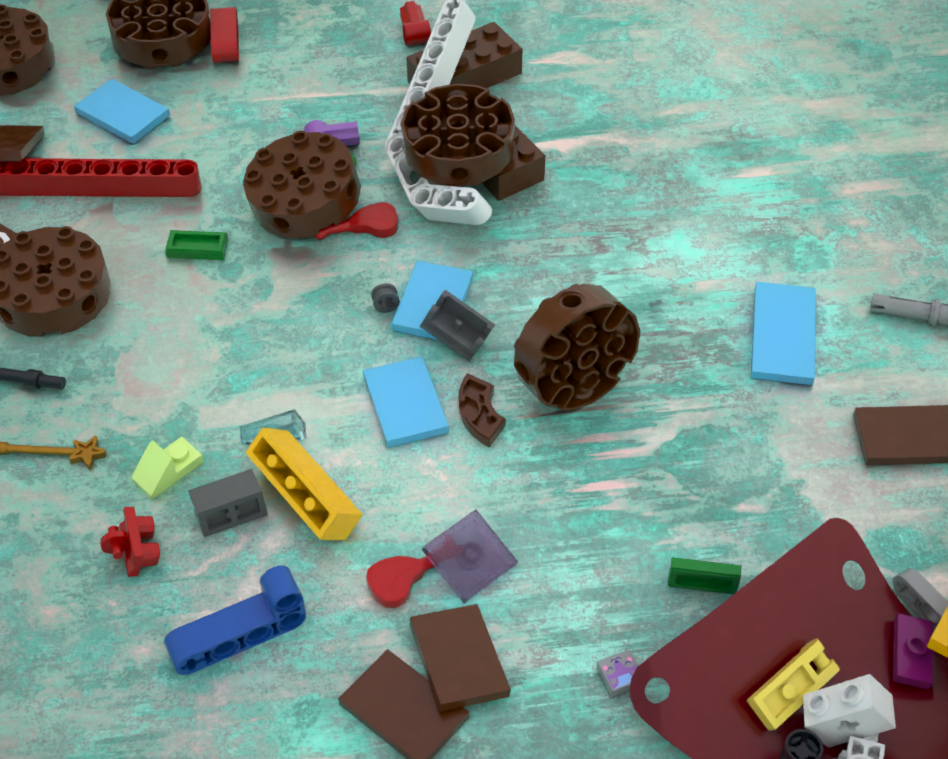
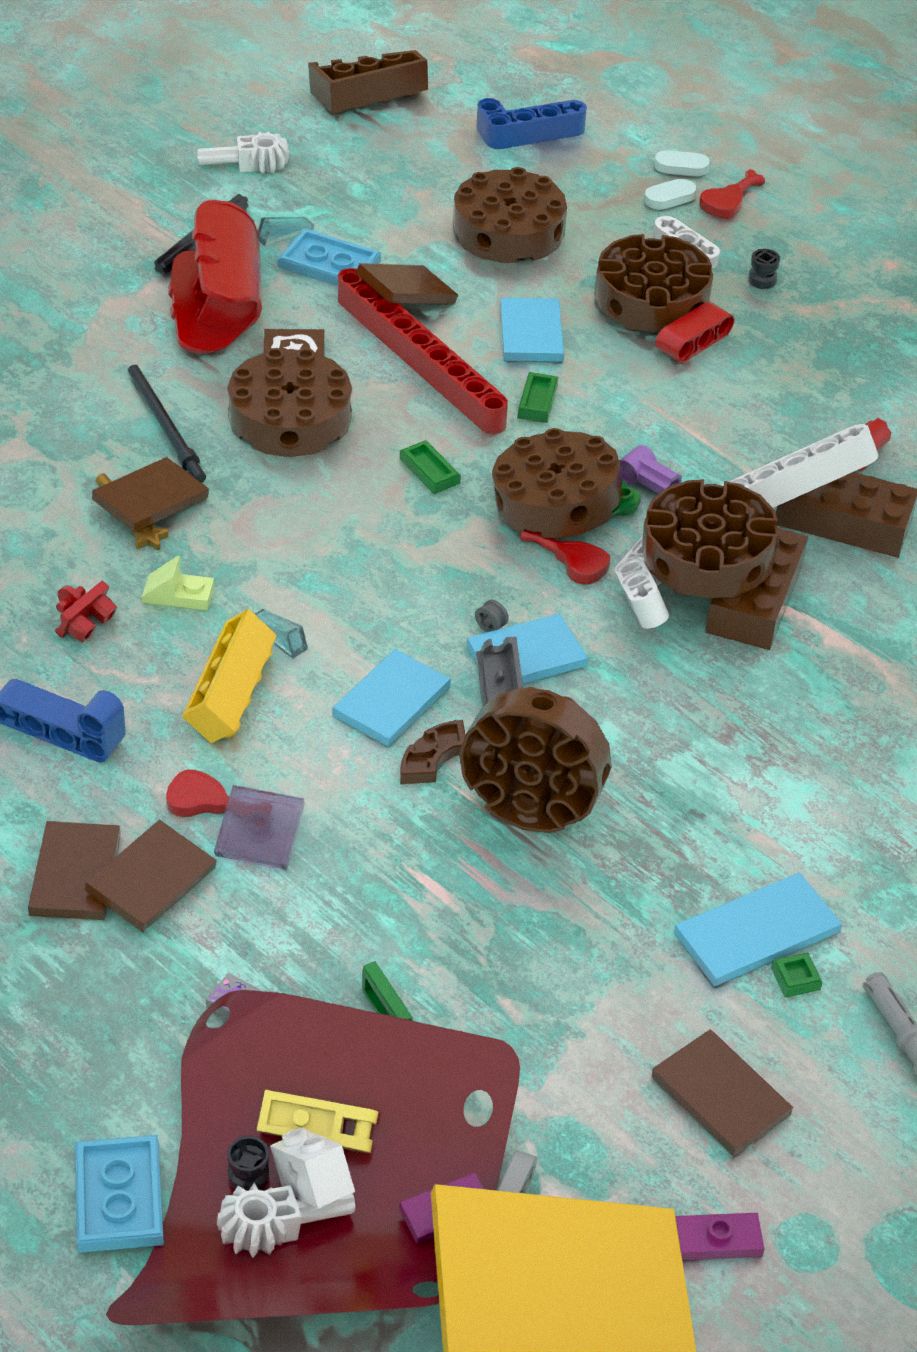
camera: 50 degrees right, 5 degrees down
dark grey hinge [188,469,268,537] -> none
none -> reddish brown tile [92,457,209,532]
none -> green tile [517,372,558,423]
none -> green tile [771,952,822,998]

